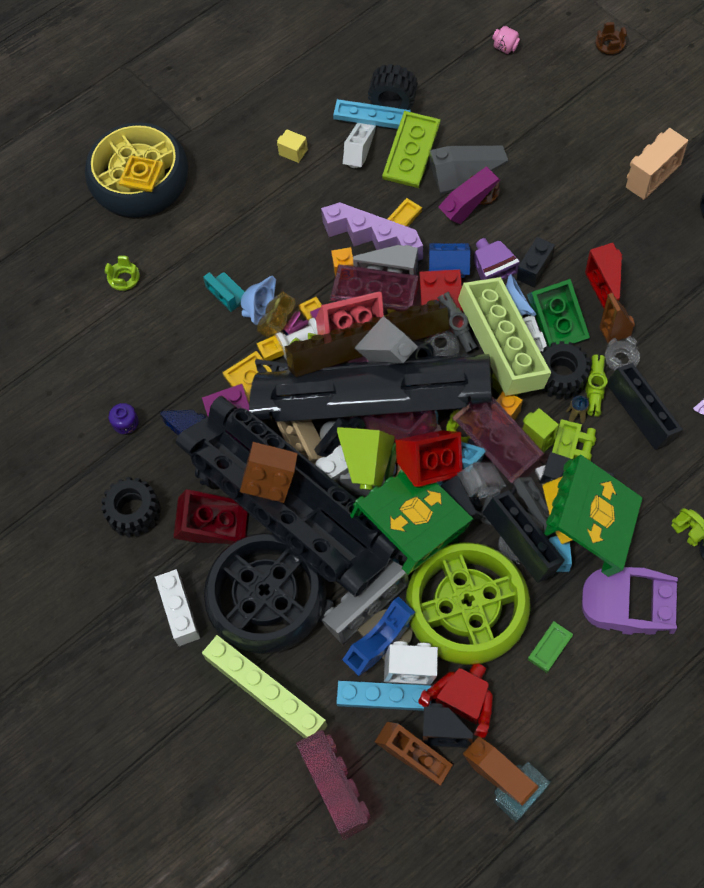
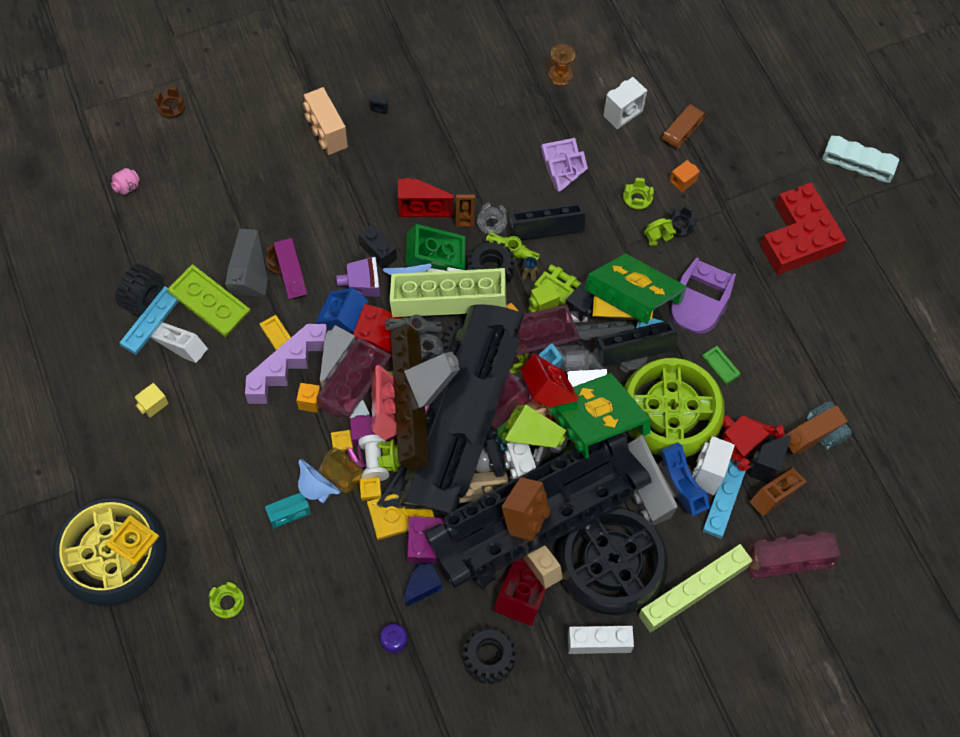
camera: 80 degrees left, 0 degrees up
none -> tan brick [522,546,562,589]

